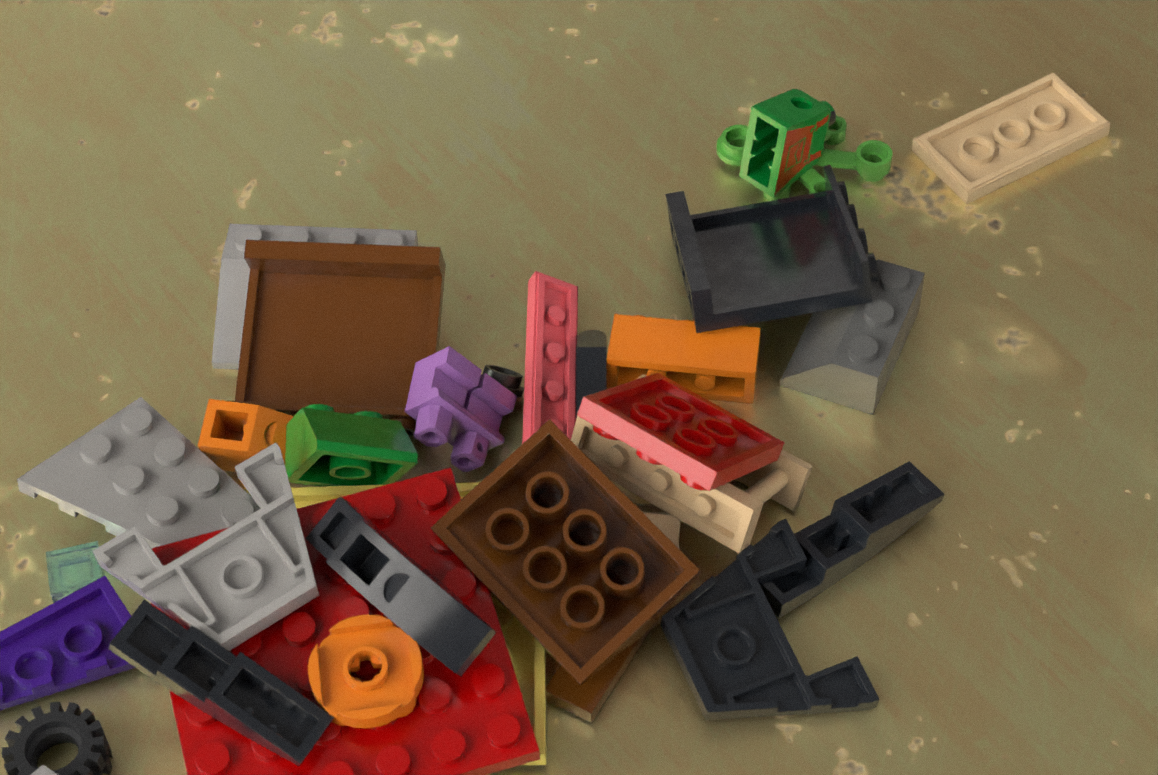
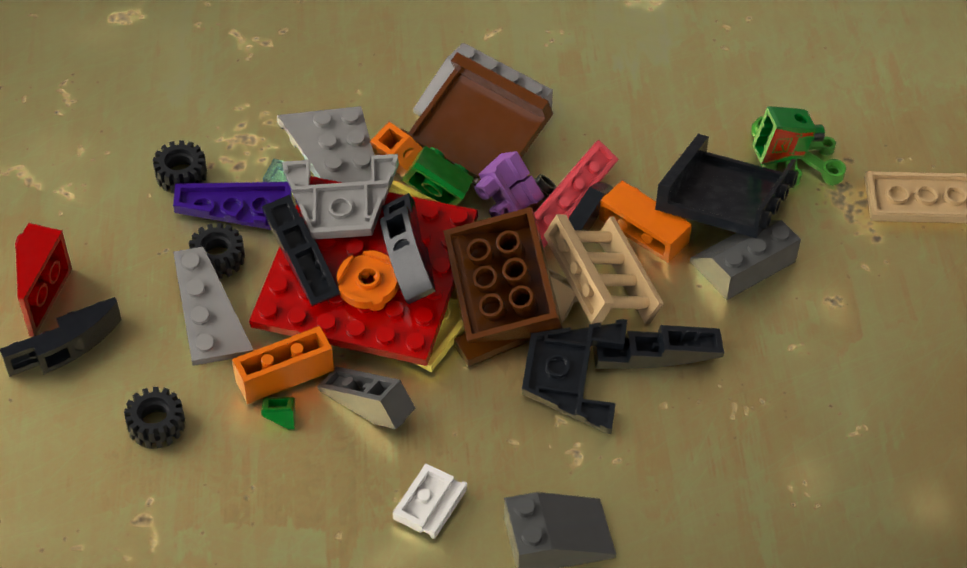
camera: 30 degrees right, 0 degrees up
red plate [577,373,785,491] -> none

